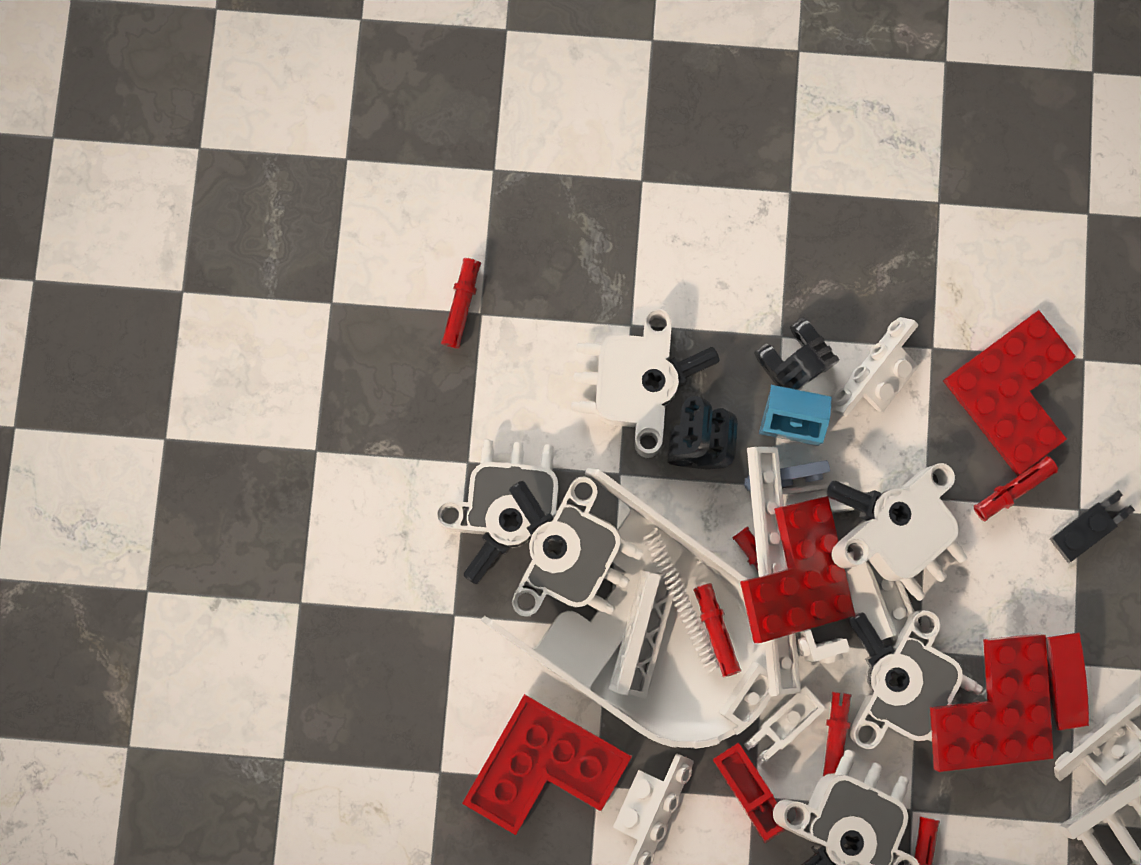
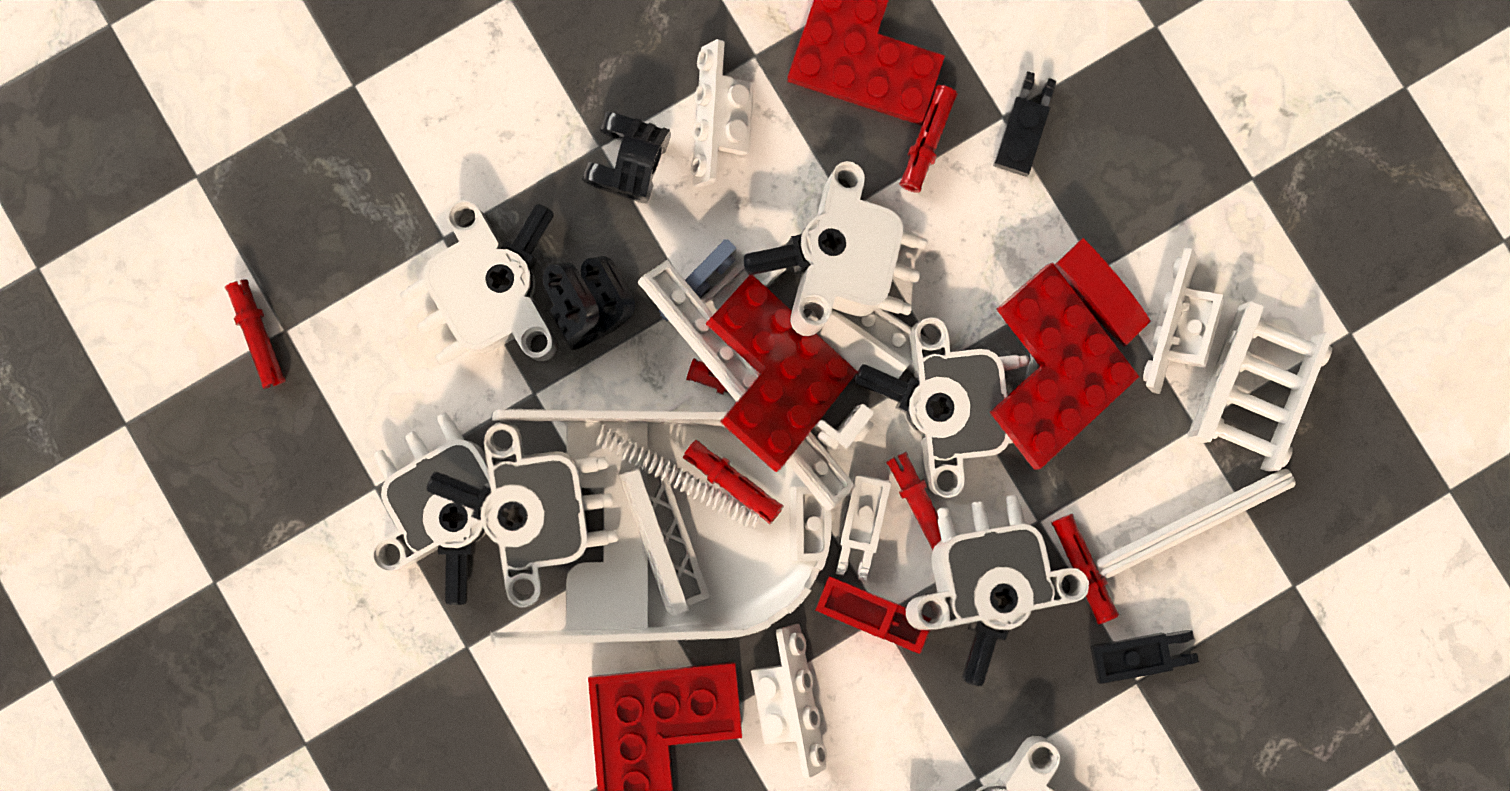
camera: 35 degrees left, 5 degrees up
dark azure slope [759,385,832,446] -> none

